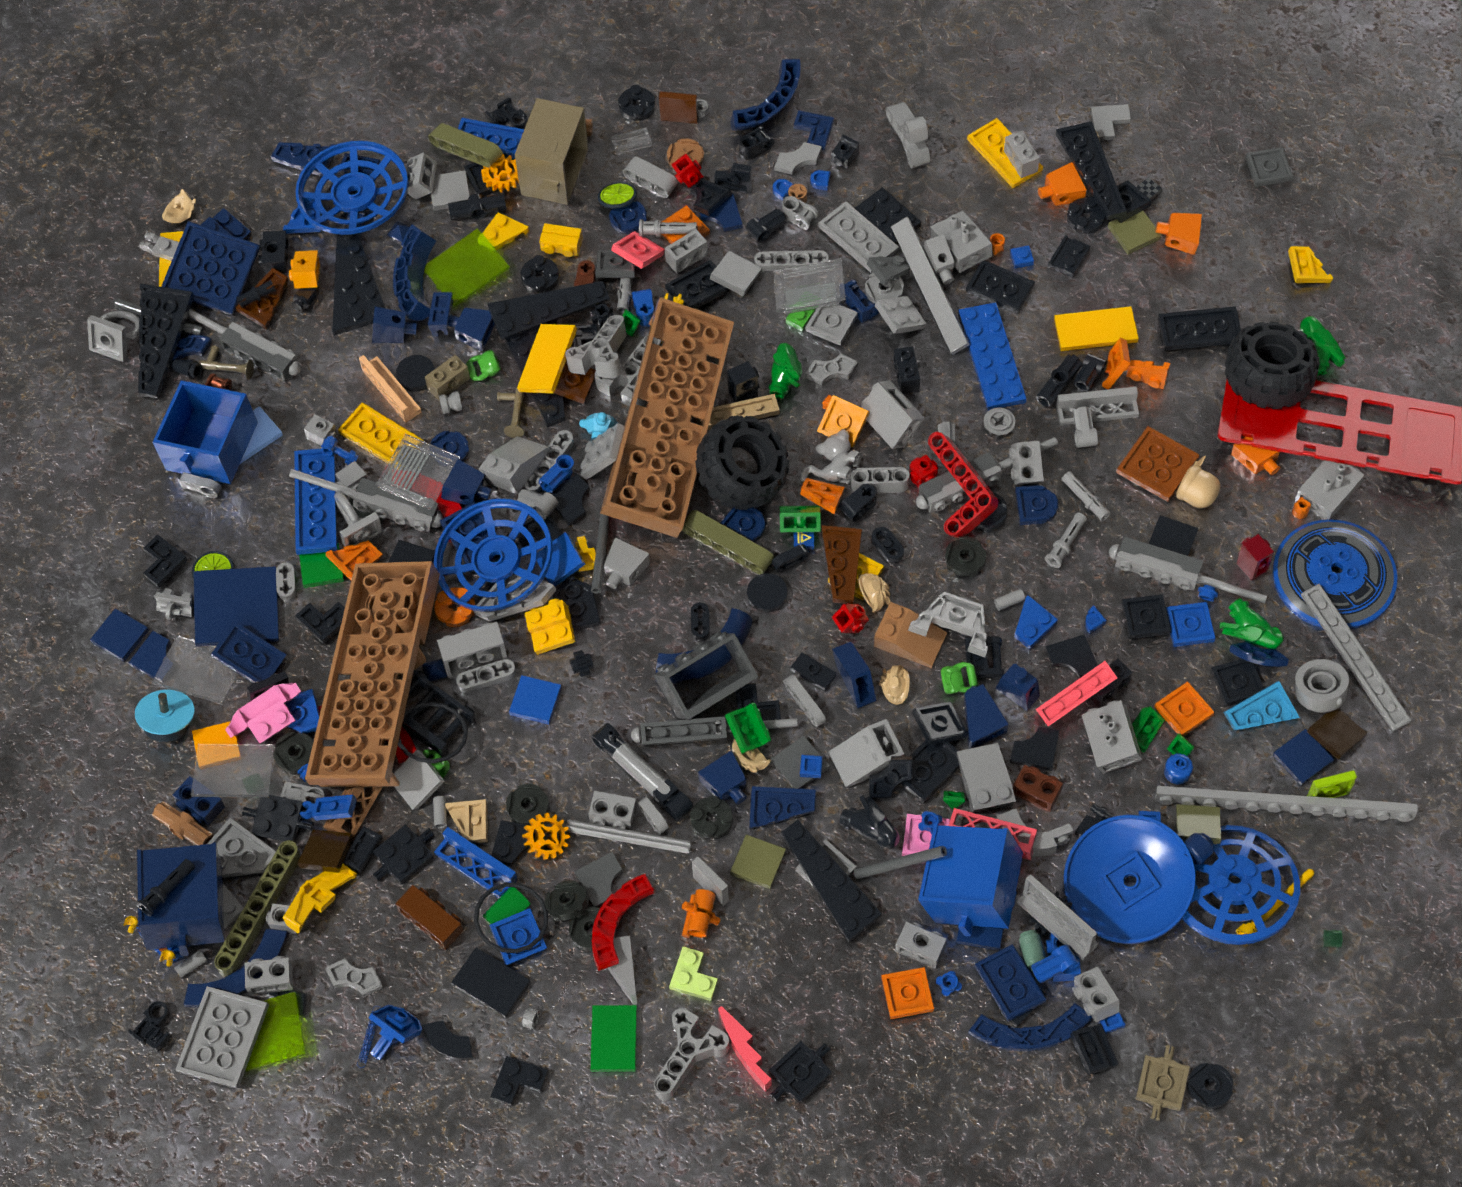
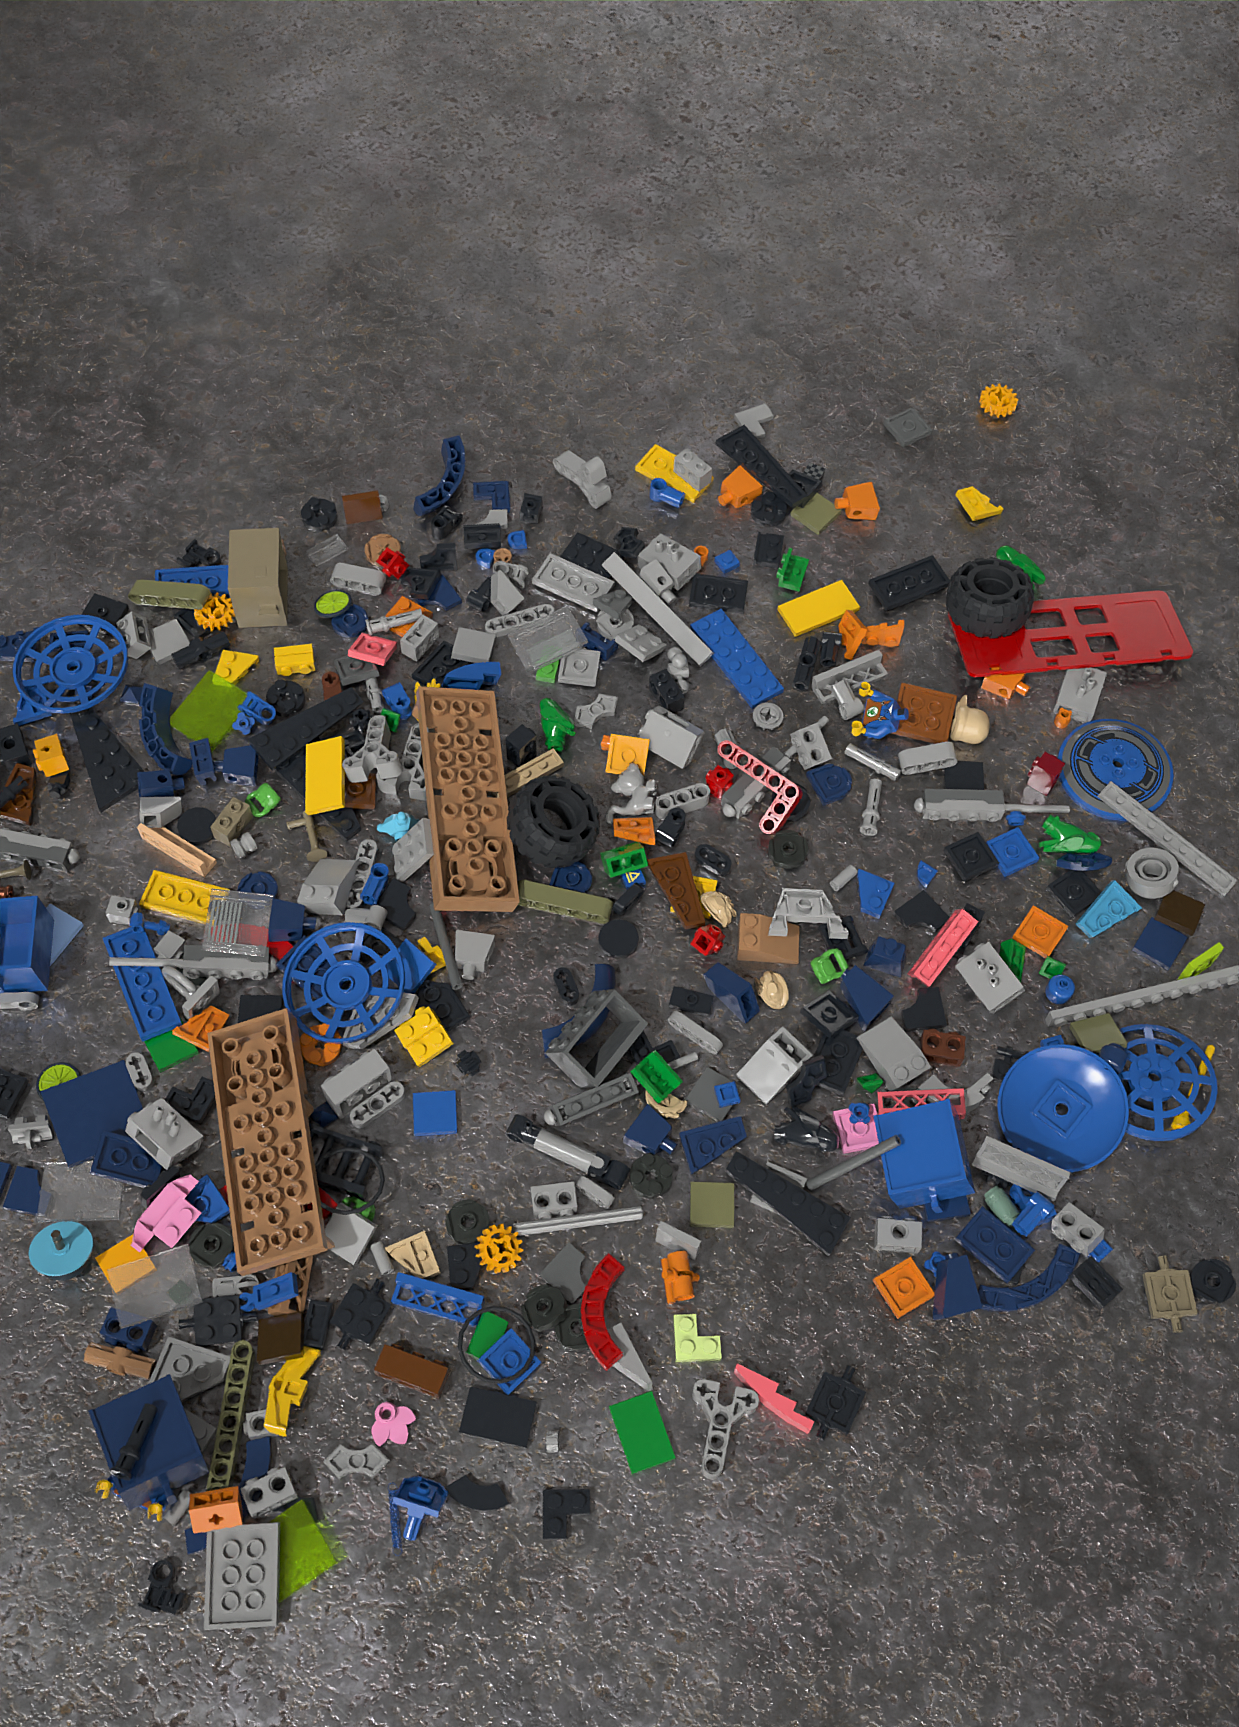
camera: 25 degrees left, 0 degrees up
none -> black plate [78,593,129,637]
none -> light grey piece [125,1098,203,1170]
none -> light grey slope [139,797,182,828]
none -> orange brick [189,1486,242,1533]
none -> blue plate [232,712,255,735]
none -> blue piece [237,691,276,725]
none -> bright pink plate [372,1402,416,1446]
none -> blue slope [442,662,501,690]
none -> black plate [463,523,501,549]
none -> light grey slope [491,569,524,616]
none -> black tile [613,527,645,558]
none -> blue piece [649,478,685,508]
none -> light grey piece [667,647,689,694]
none -> green bracket [776,548,809,592]
none -> torso [851,682,909,739]
none -> light grey beam [898,742,957,775]
none -> dark blue slope [933,1253,983,1320]
none -> light orange gear [979,383,1018,418]

